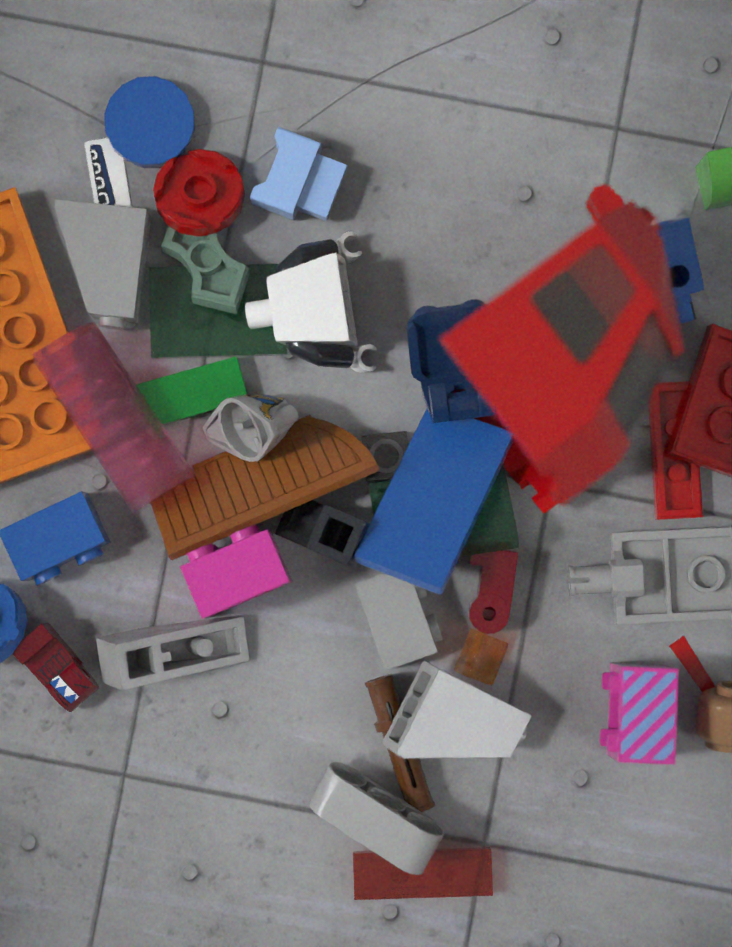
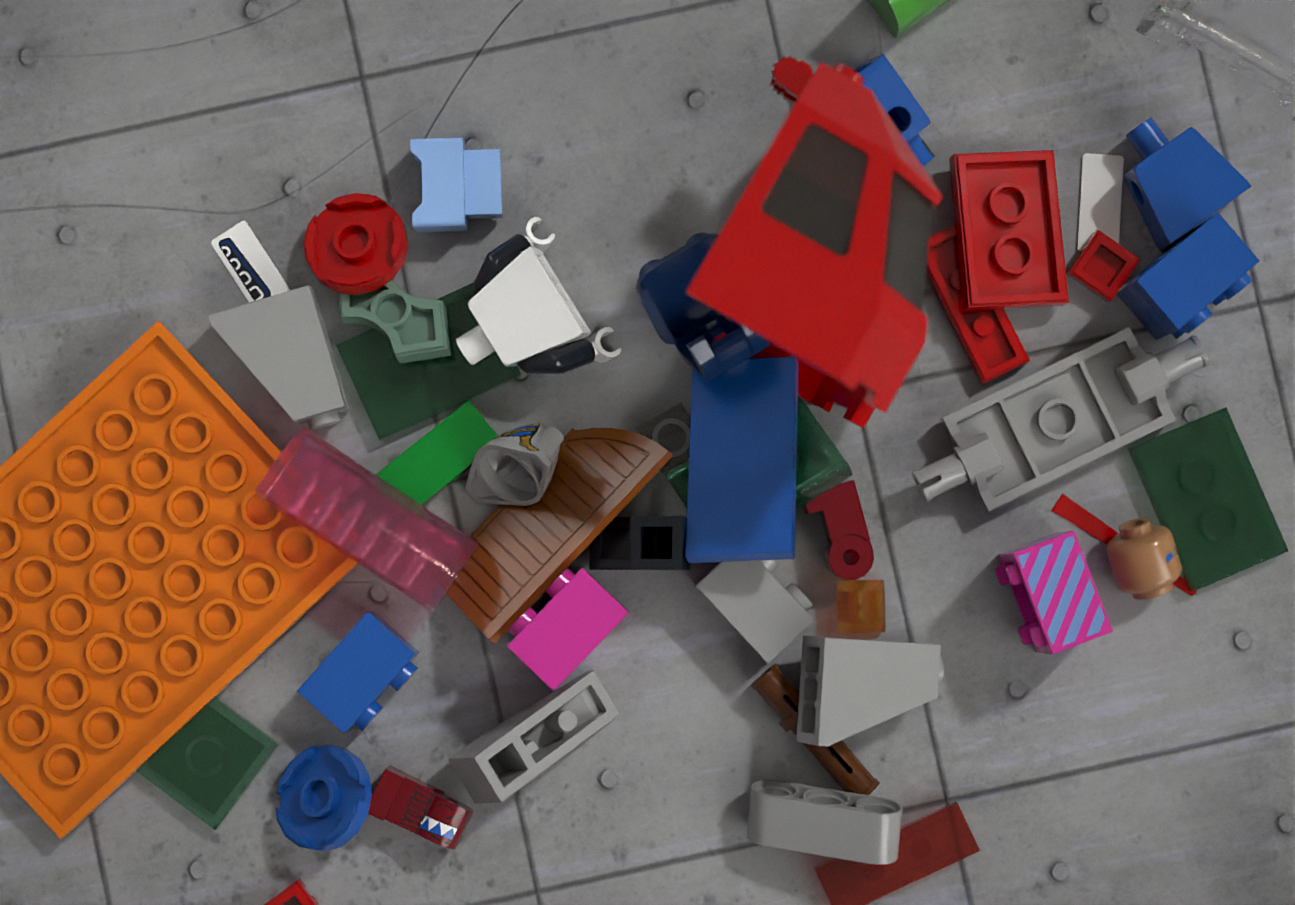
camera: 30 degrees left, 0 degrees up
blue tile [104,76,195,168] -> none

